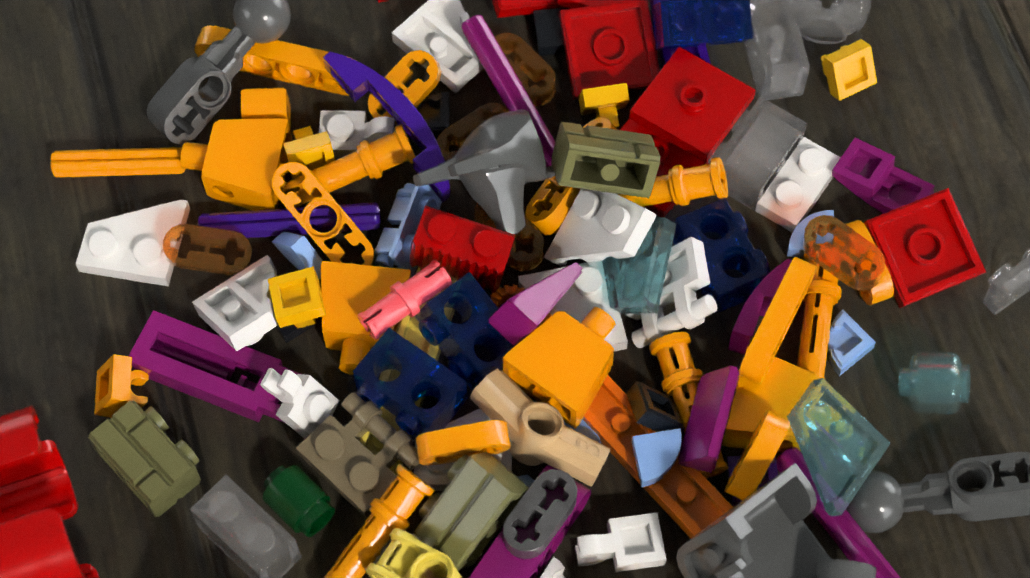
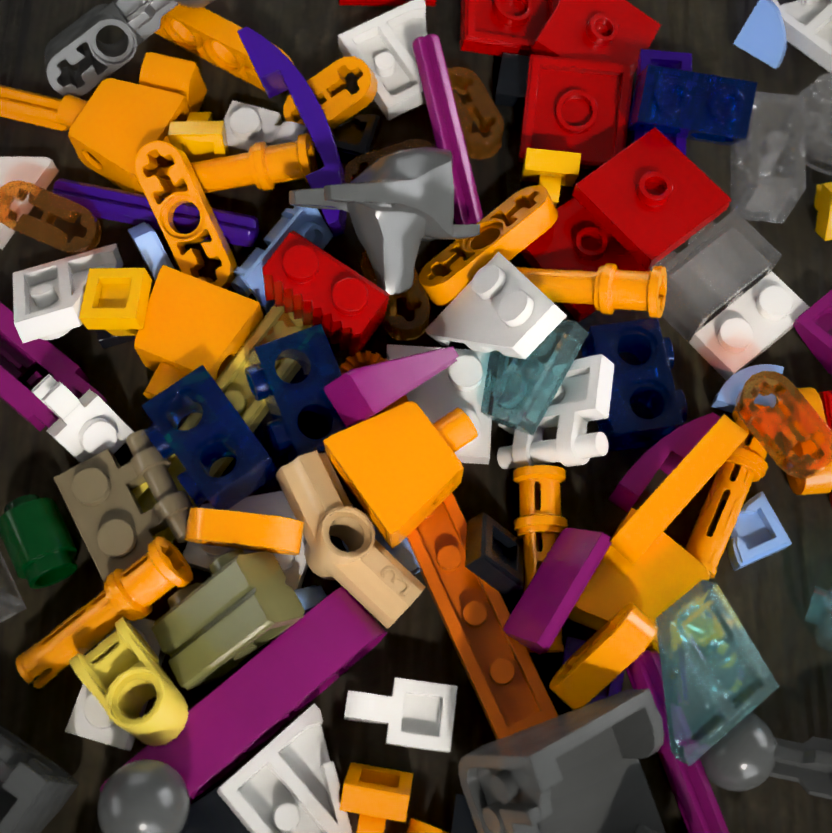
camera: 15 degrees right, 5 degrees up
coral pin [357,259,452,340] -> none
flat silver beam [504,470,577,559] -> none
olive brick [551,122,661,198] -> none
light blue tile [632,428,681,488] -> none

